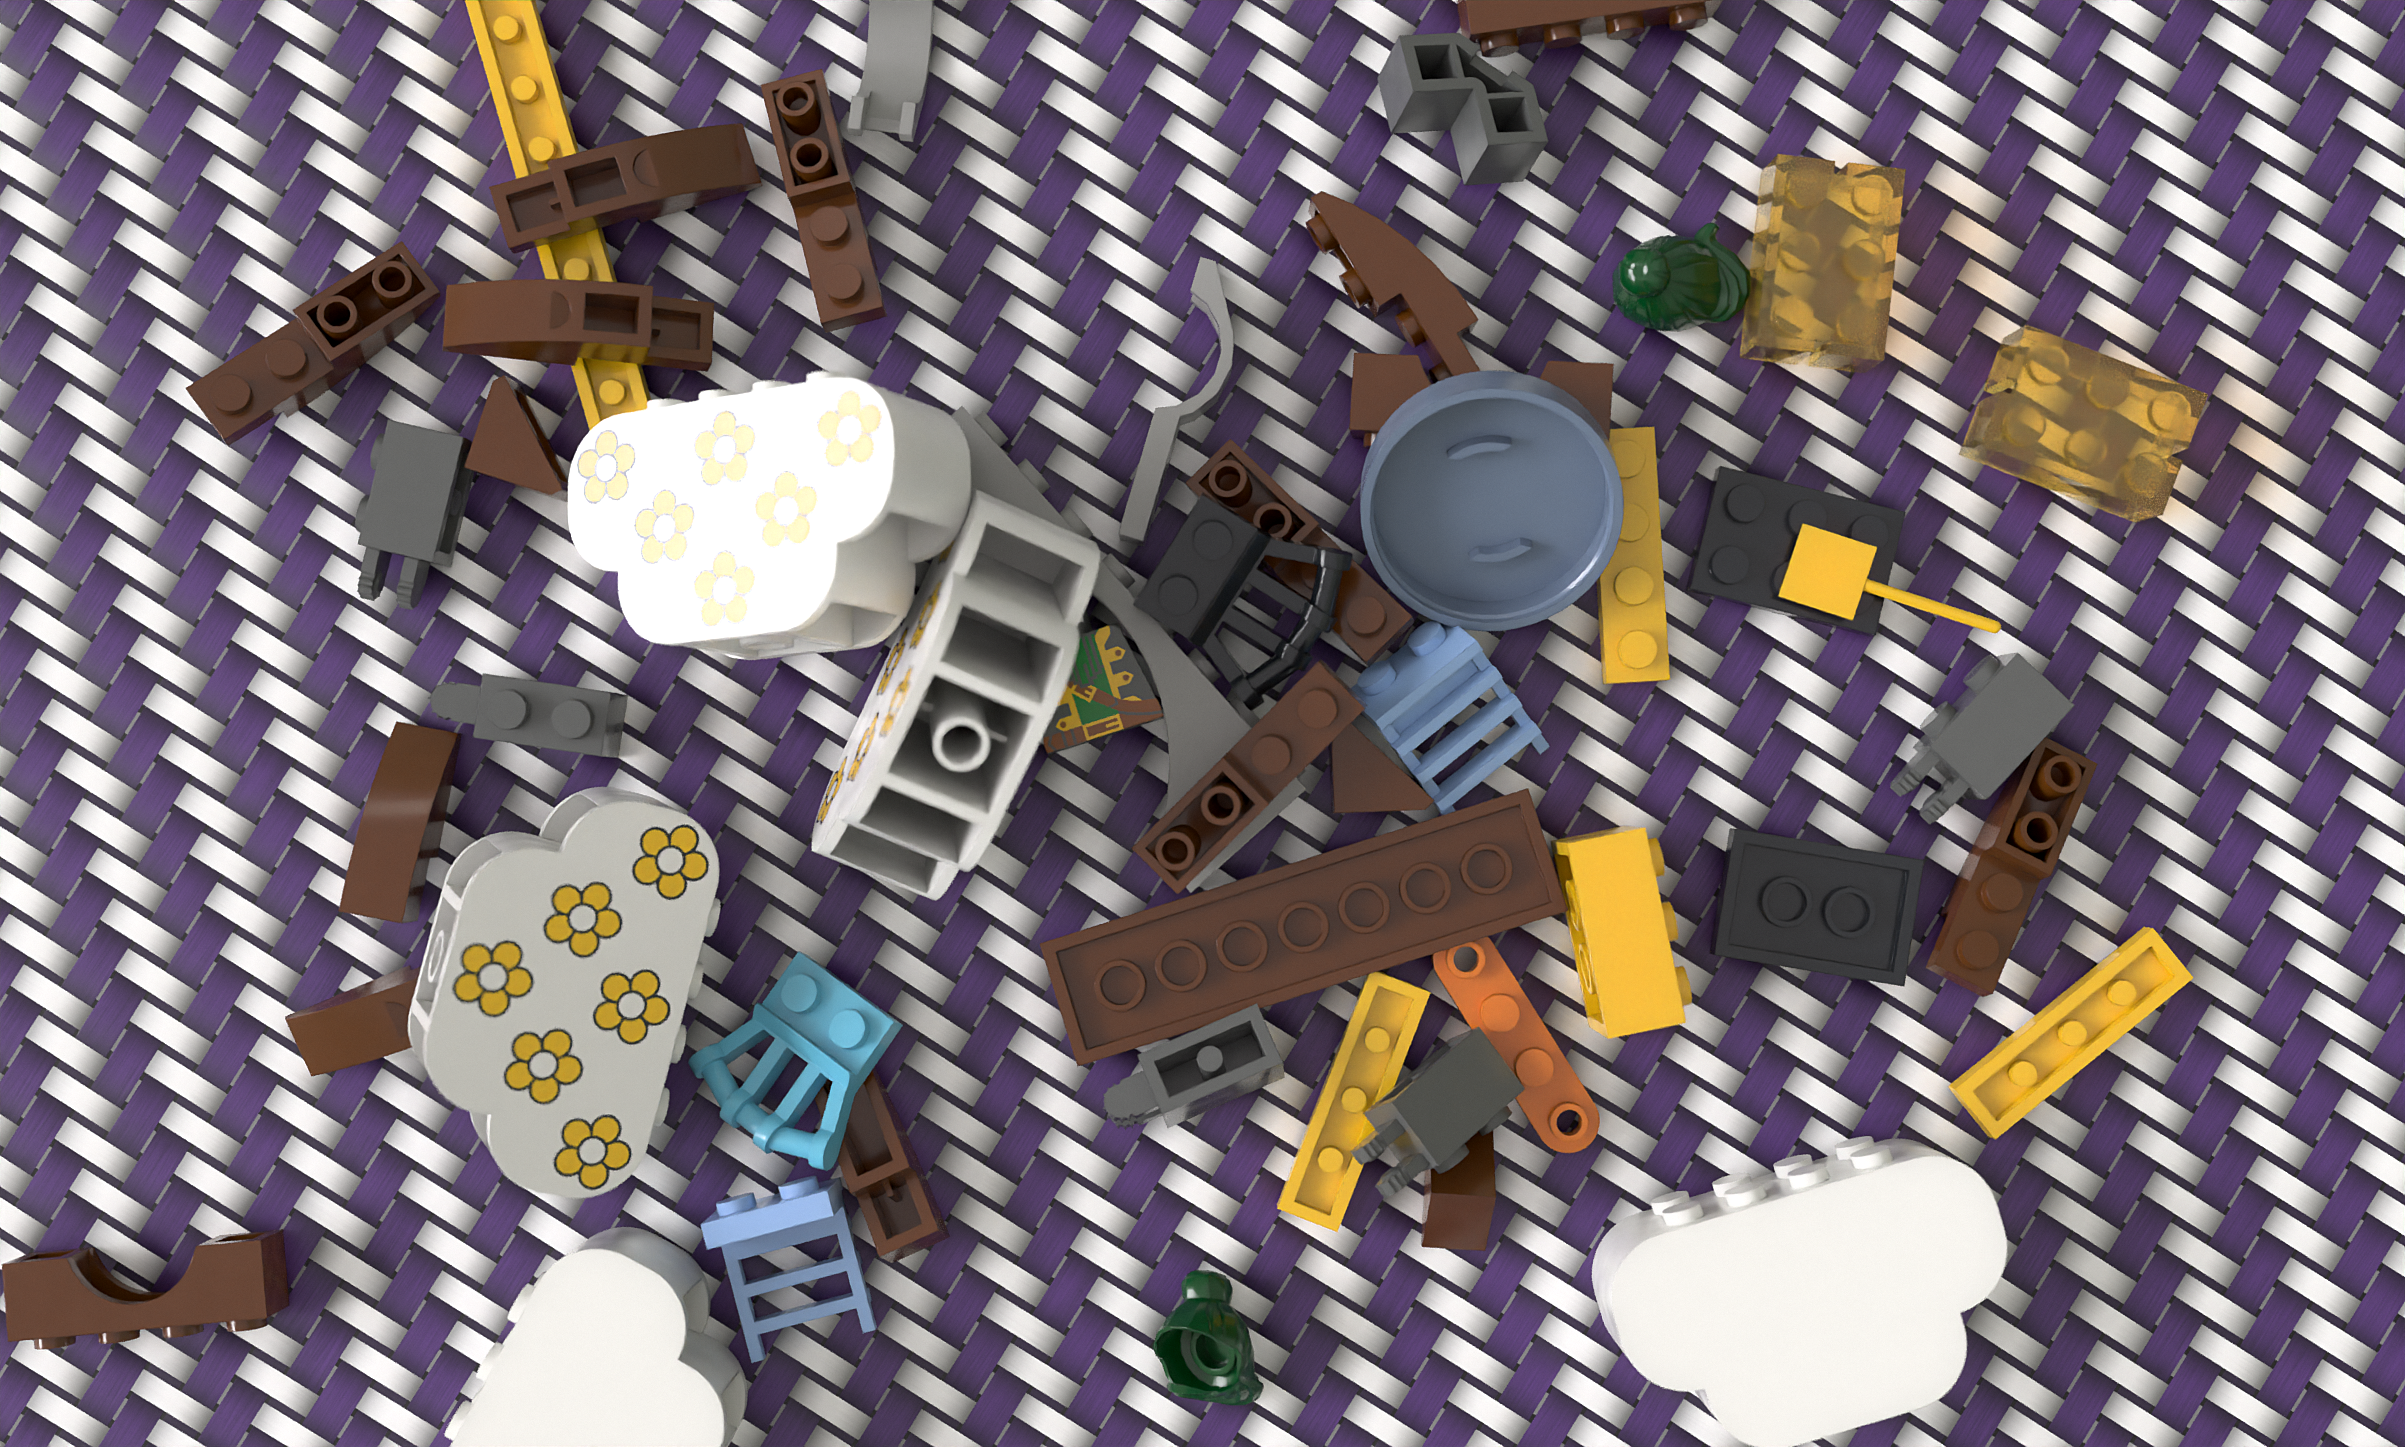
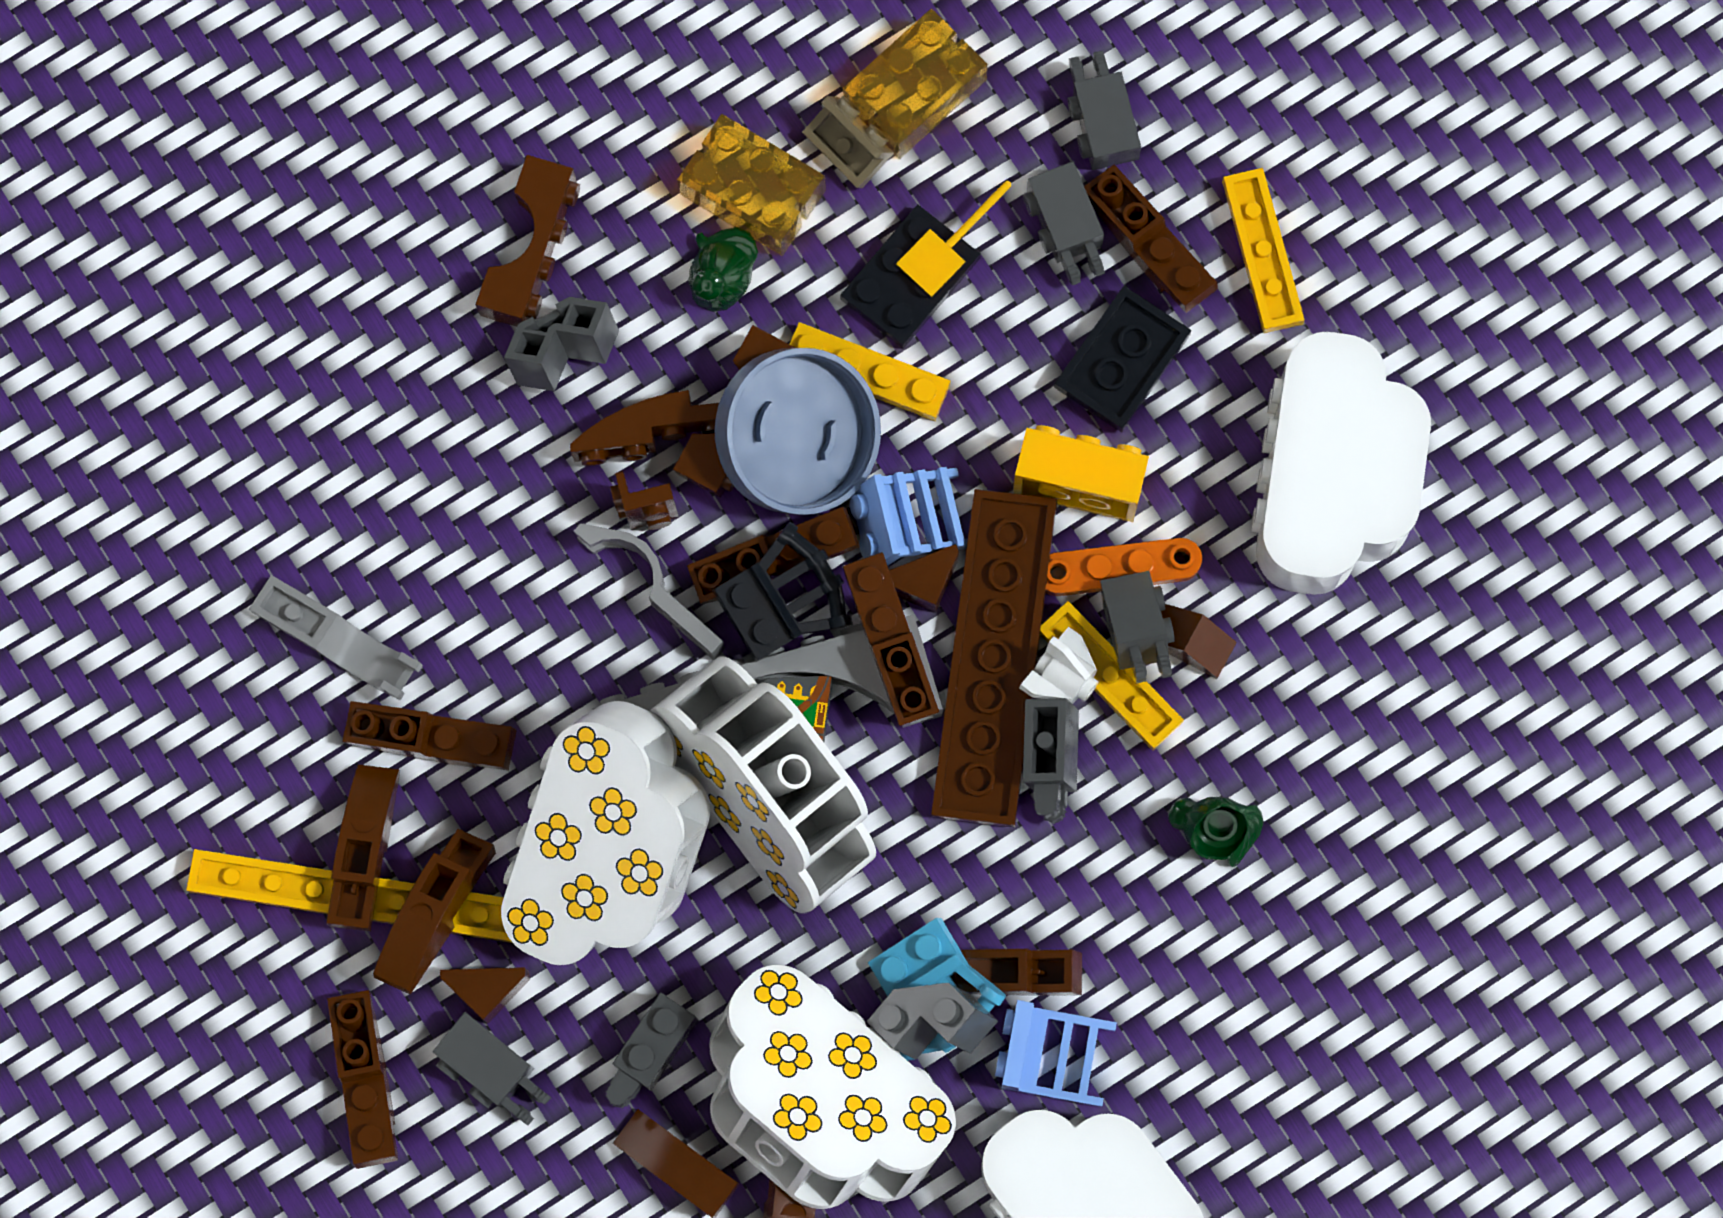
camera: 60 degrees left, 10 degrees down
none -> reddish brown bracket [610,471,679,530]
none -> dark tan bracket [802,96,894,188]
none -> dark grey brick [867,983,998,1060]
none -> white brick [1019,627,1099,704]
none -> dark grey hinge [1067,51,1141,170]

